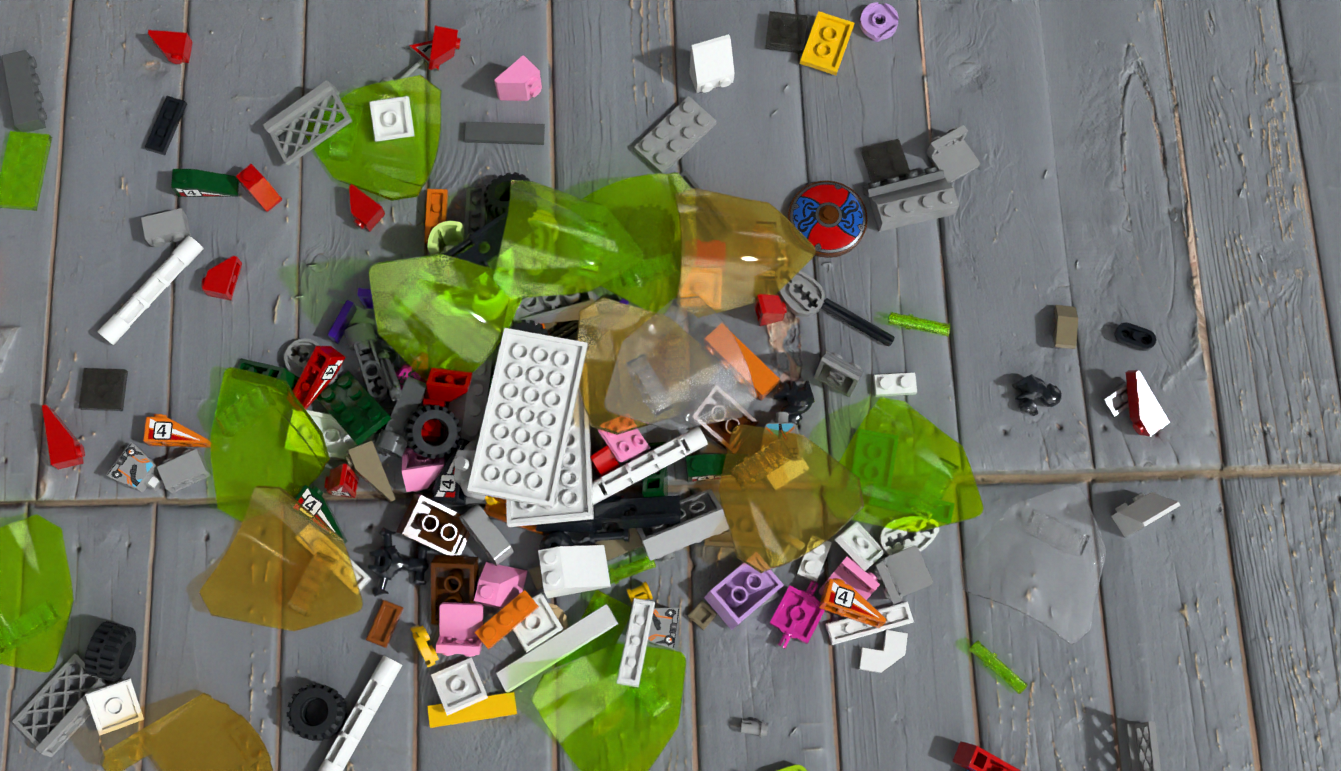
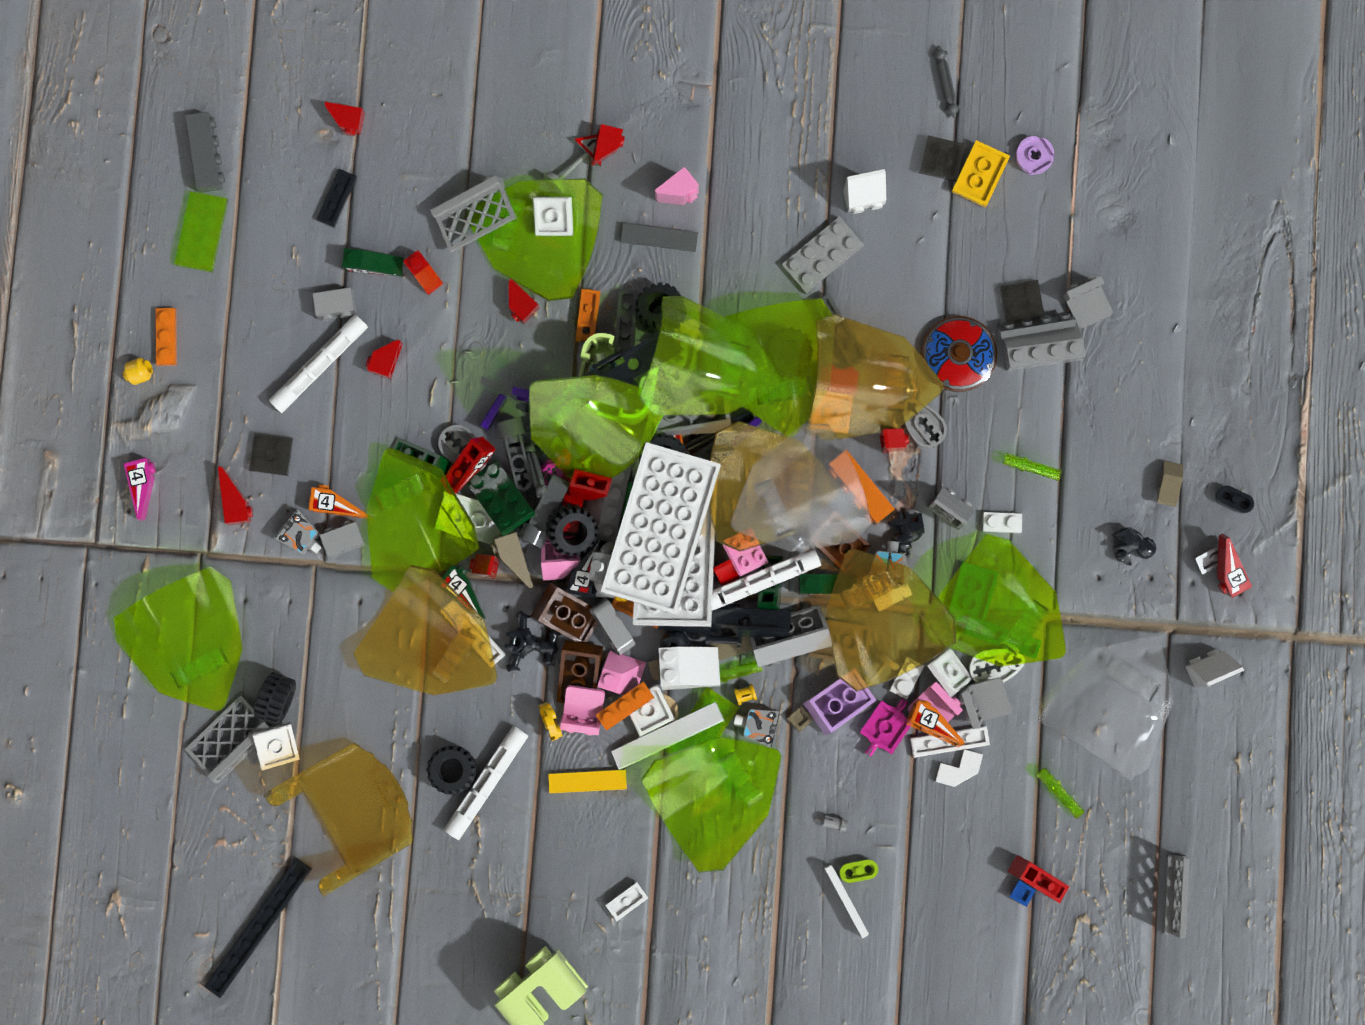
camera: 10 degrees right, 10 degrees up
dark orange tile [366,600,404,648] -> none
white plate [431,657,488,716] -> none
white tile [617,598,655,688] -> none
black axle [821,298,895,347] -> none

